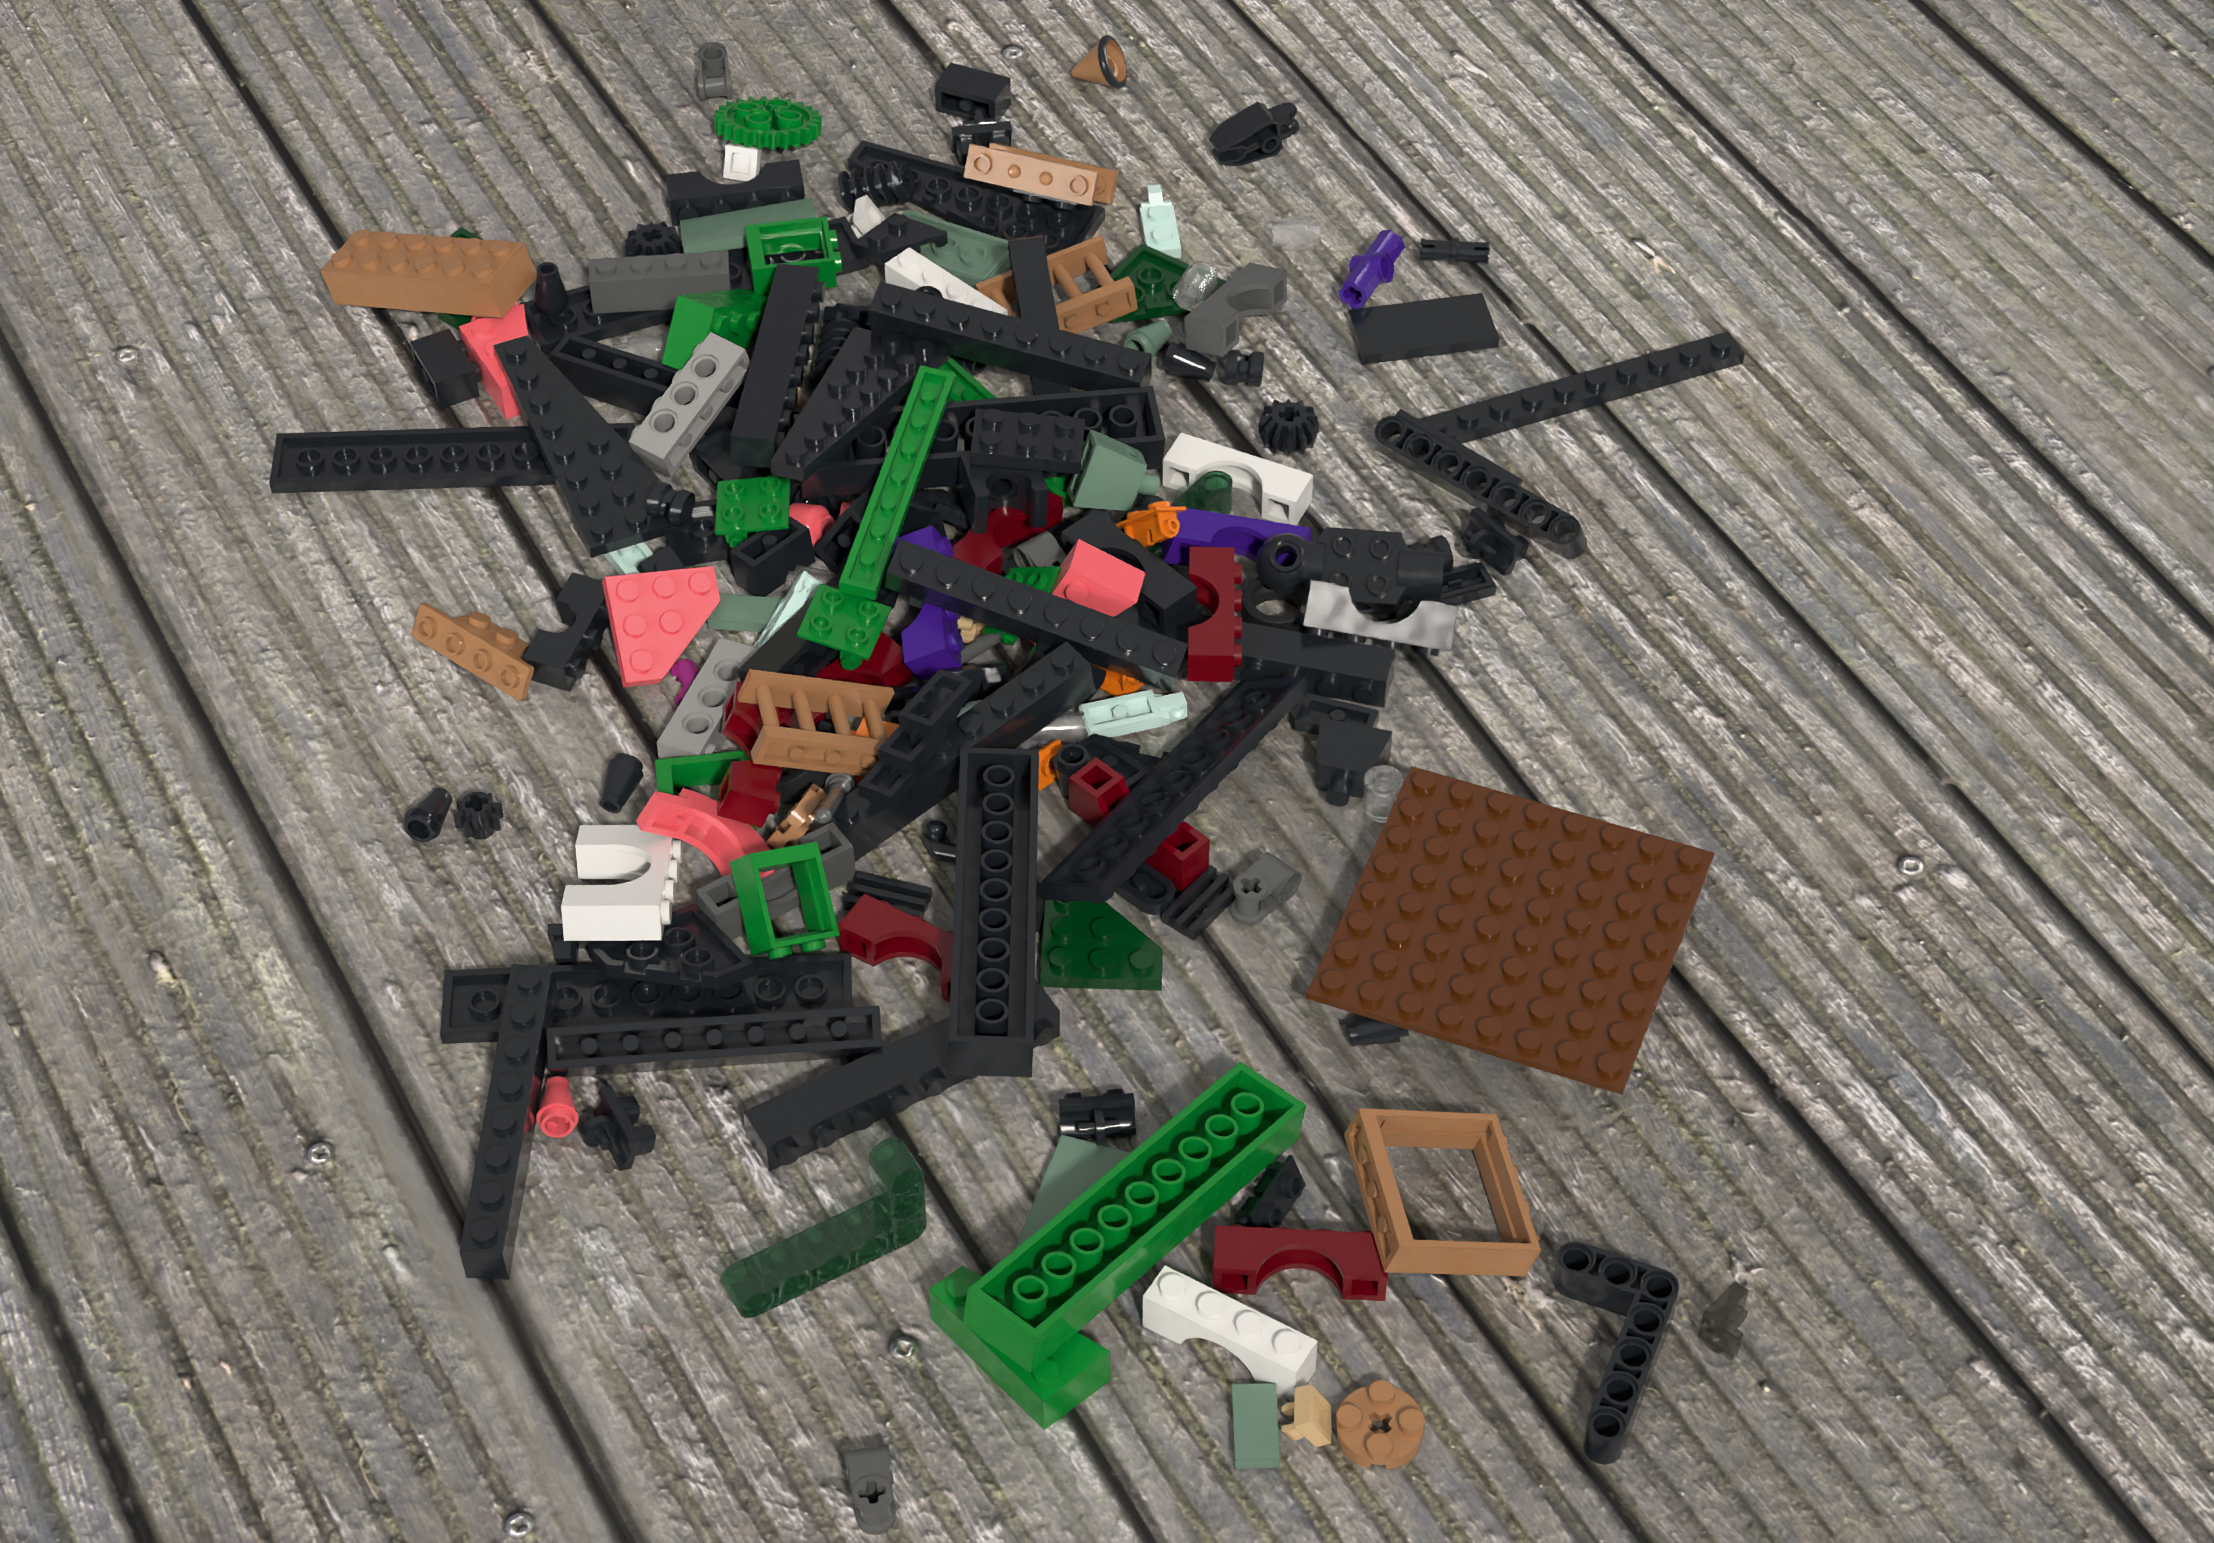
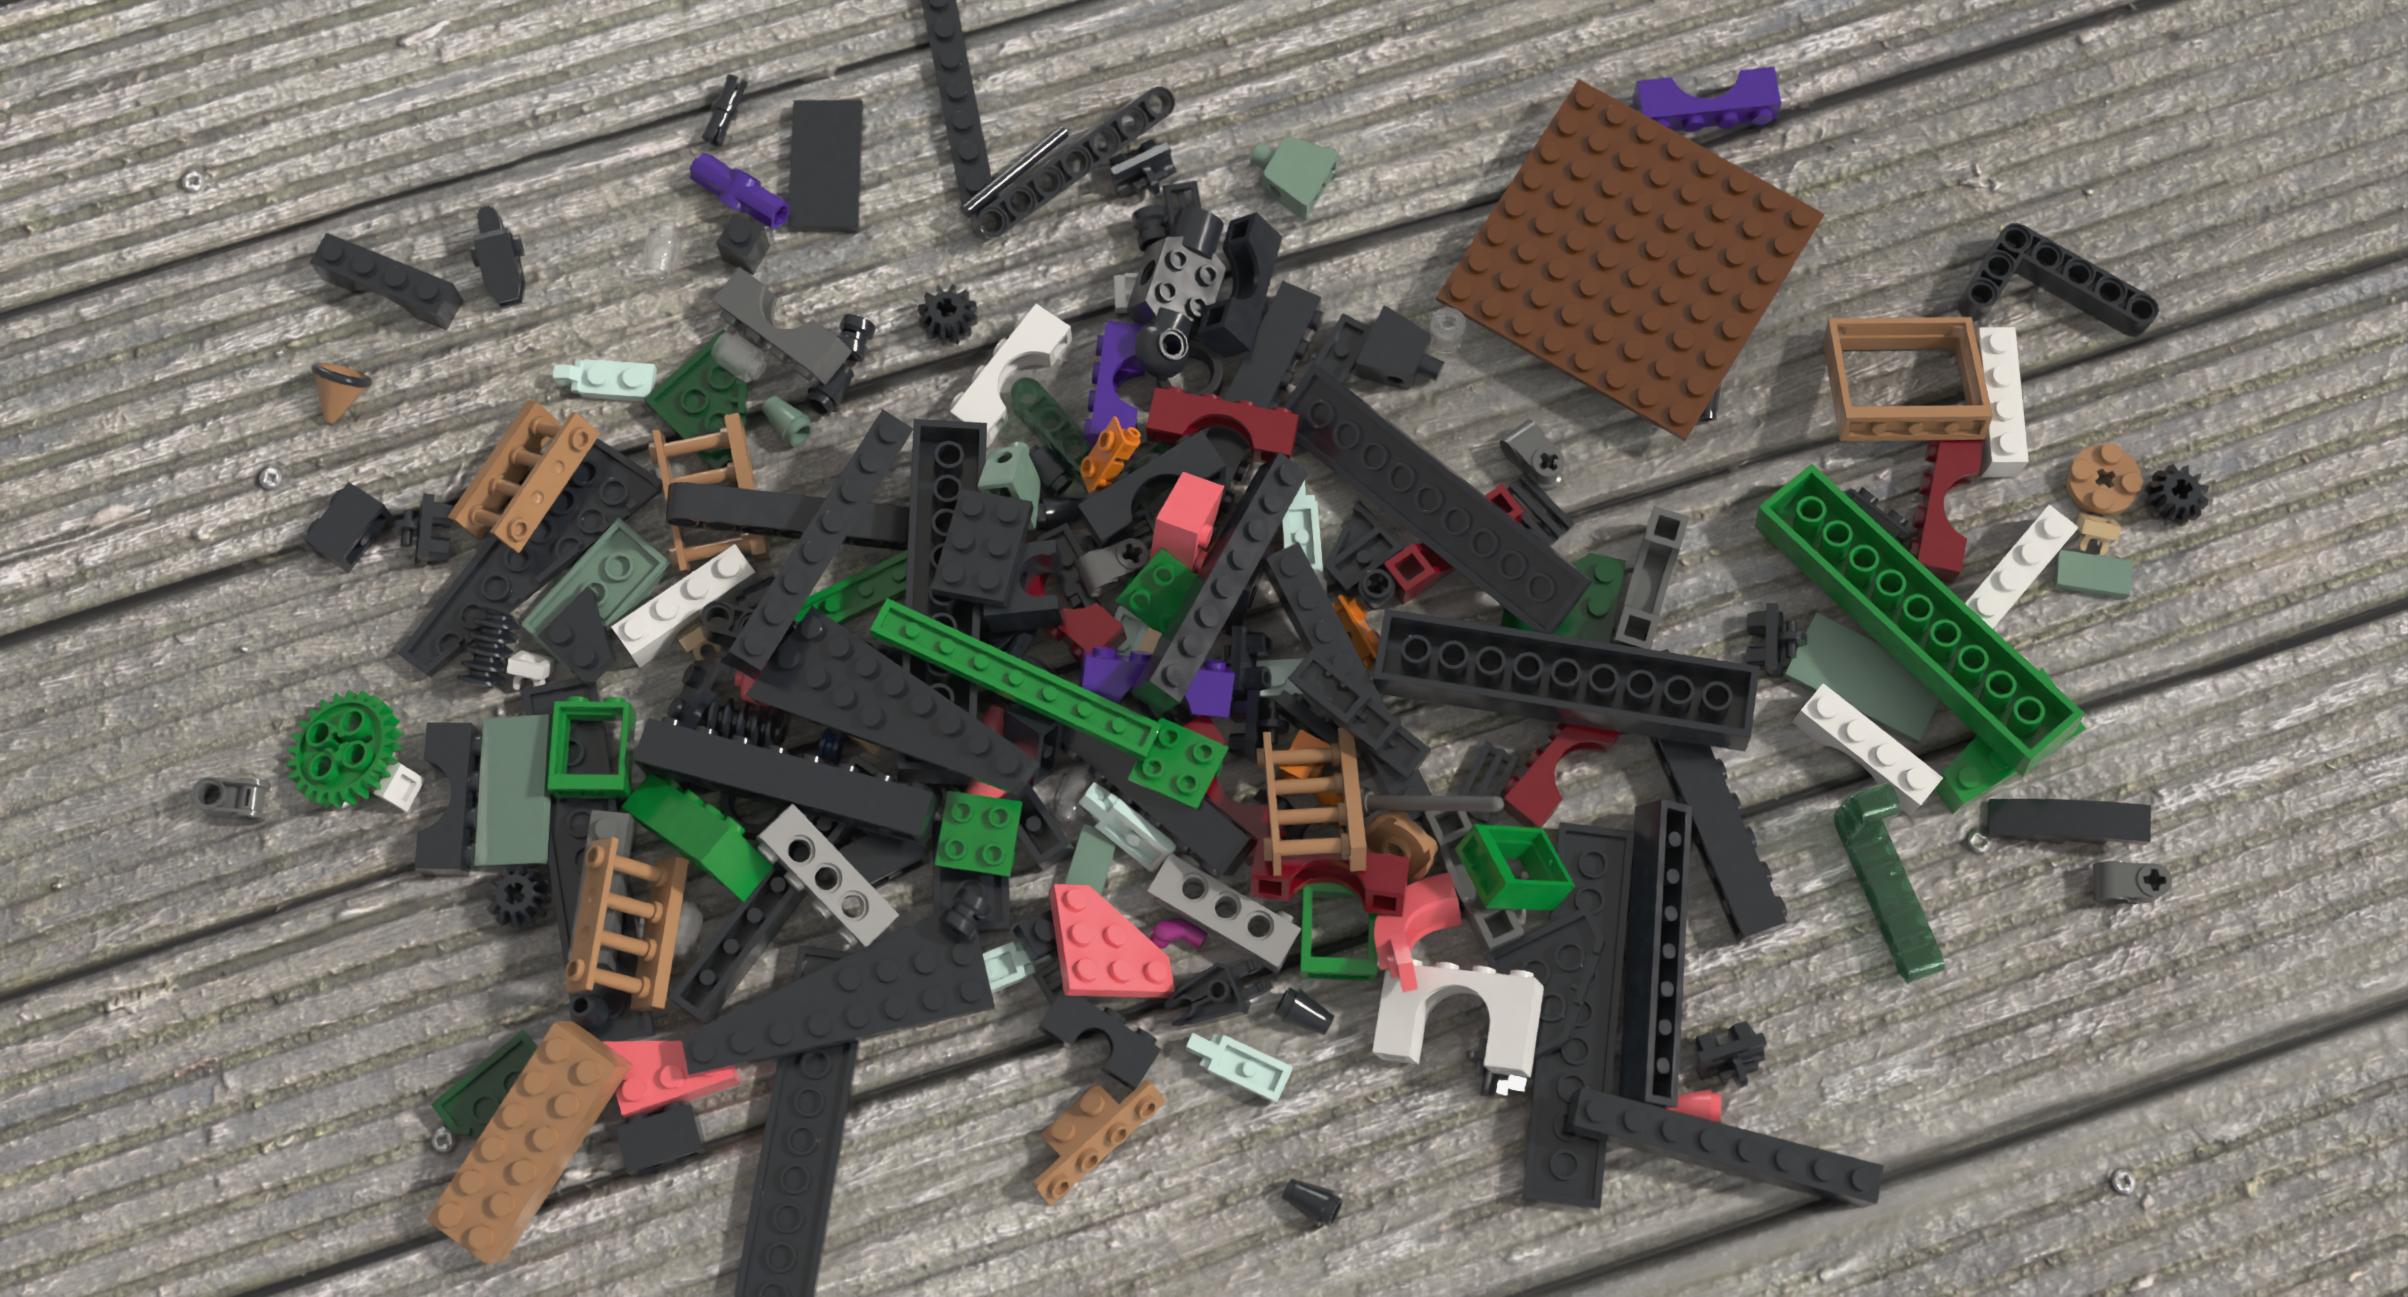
camera: 80 degrees left, 25 degrees up
black gear [453,792,504,840] -> none
black arm [923,820,957,864] -> none
clear smoke bracket [1698,1281,1749,1361] -> none
none -> black arch [309,232,463,330]
none -> medium nougat fence [565,837,689,1012]
none -> black brick [716,214,770,275]
none -> black hinge [1164,958,1273,1028]
none -> light aqua hinge [1185,1033,1293,1104]
none -> sand green torso [1250,136,1339,221]
none -> dark grey arch [1612,506,1689,650]
none -> dark purple arch [1632,66,1782,132]
none -> white arch [1792,683,1943,816]
none -> white arch [1975,327,2029,477]
none -> black slope [1987,799,2151,845]
none -> black gear [2144,464,2209,527]

